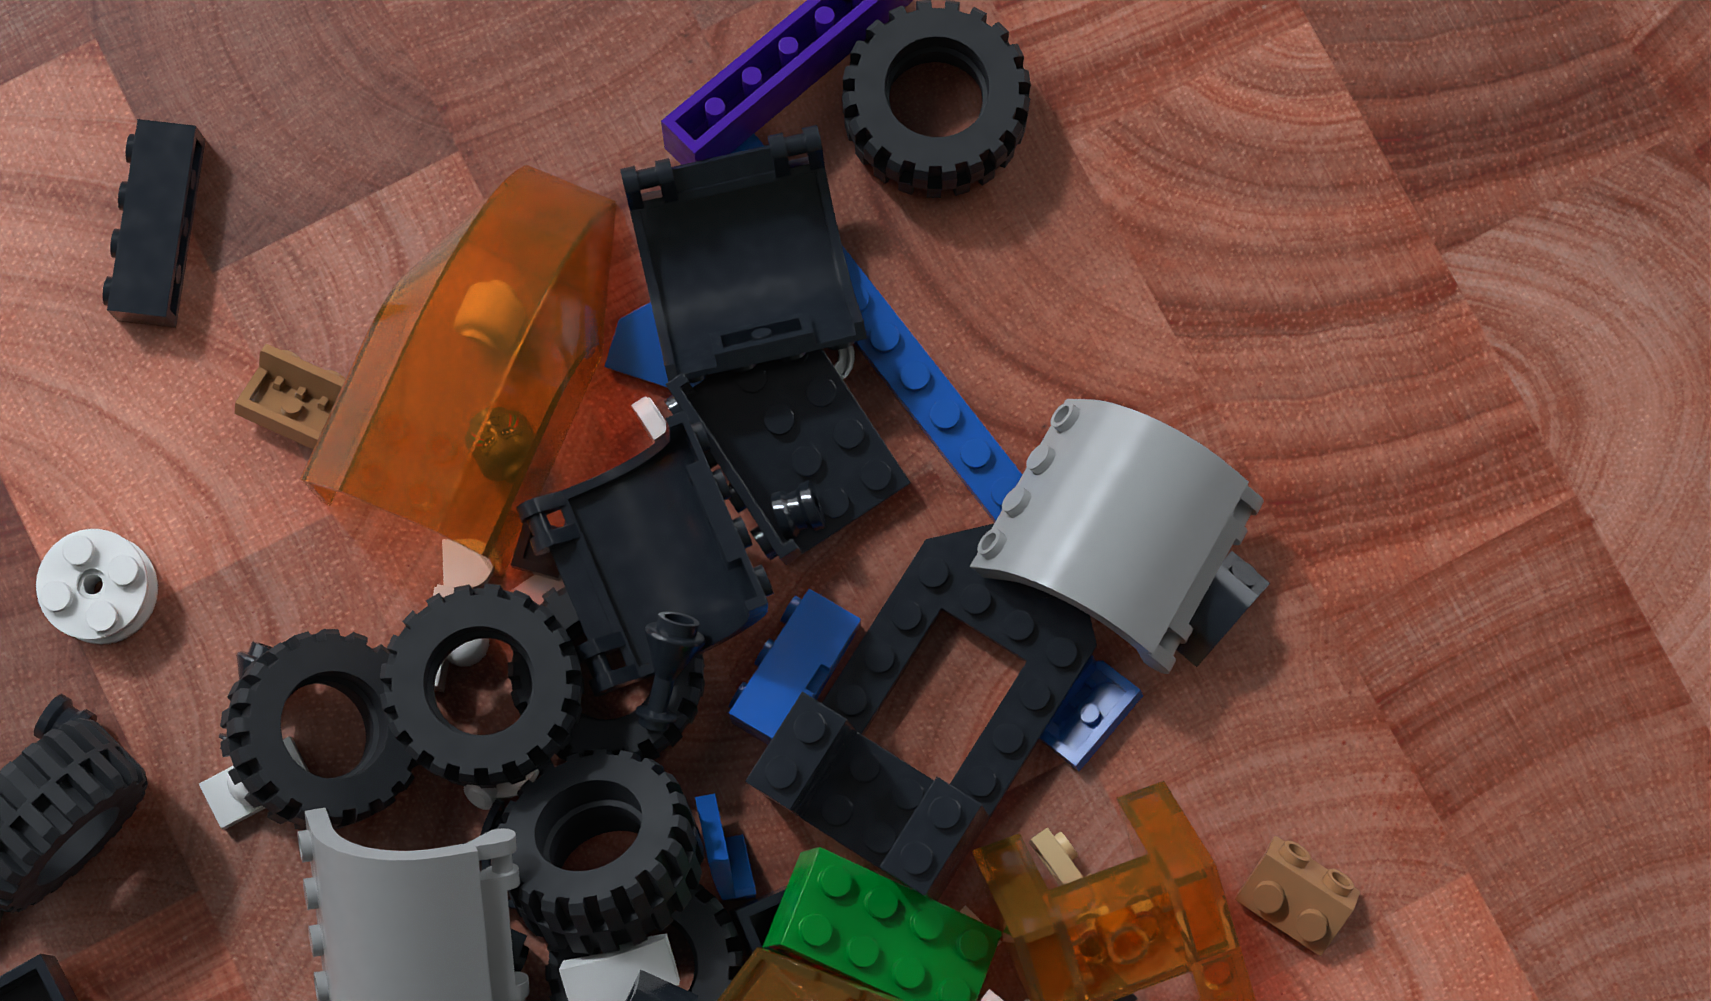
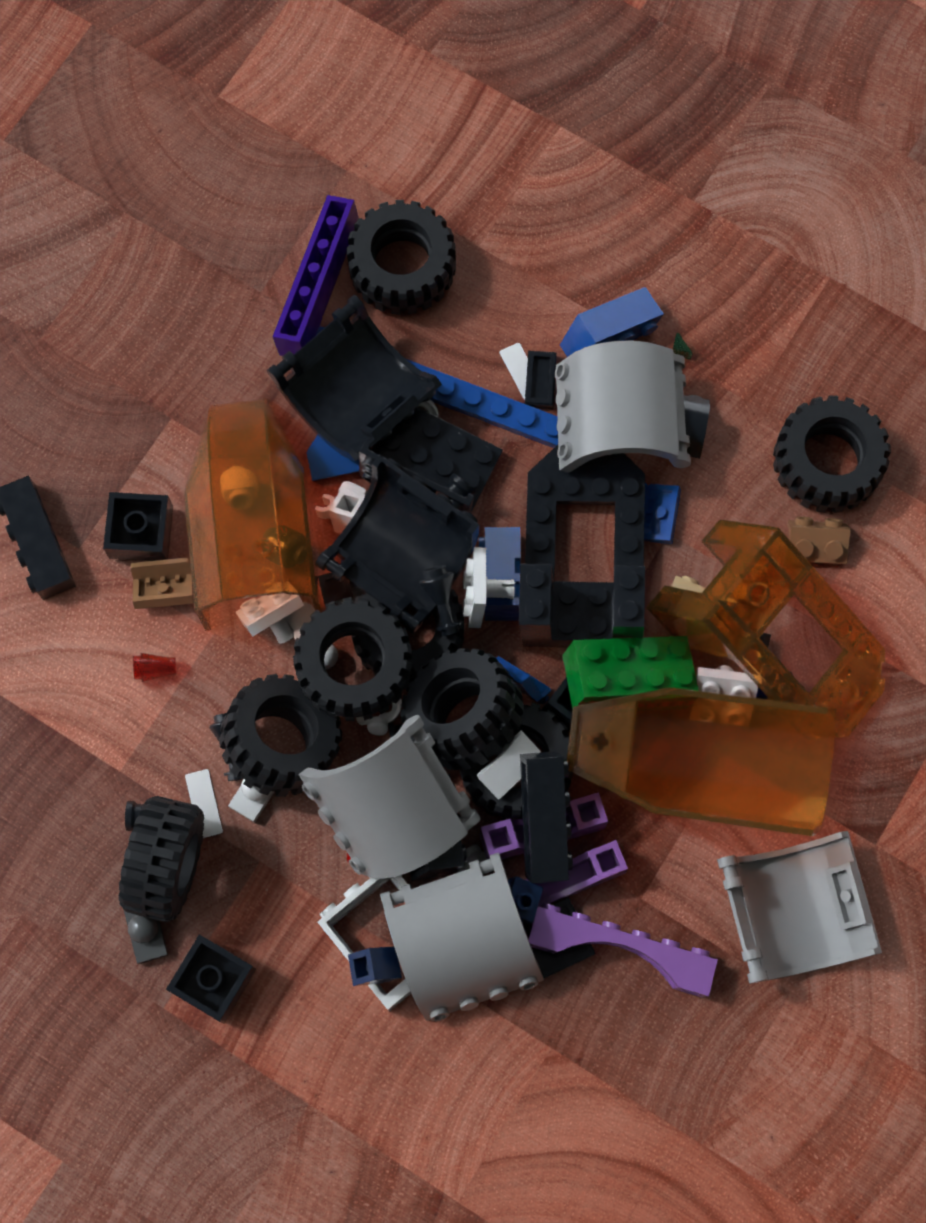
camera: 30 degrees left, 5 degrees down
white wheel [36,529,158,644] -> none
none -> black brick [103,492,173,561]
none -> clear red cone [133,653,176,682]
none -> white sticker [185,769,223,838]
none -> white plate [236,582,305,644]
none -> white brick [315,488,365,534]
none -> white plate [463,547,515,628]
none -> white sticker [499,343,528,400]
none -> black tile [524,350,557,410]
none -> blue wedge [560,287,664,357]
none -> clear green piece [673,333,692,360]
none -> black tyre [773,395,891,513]

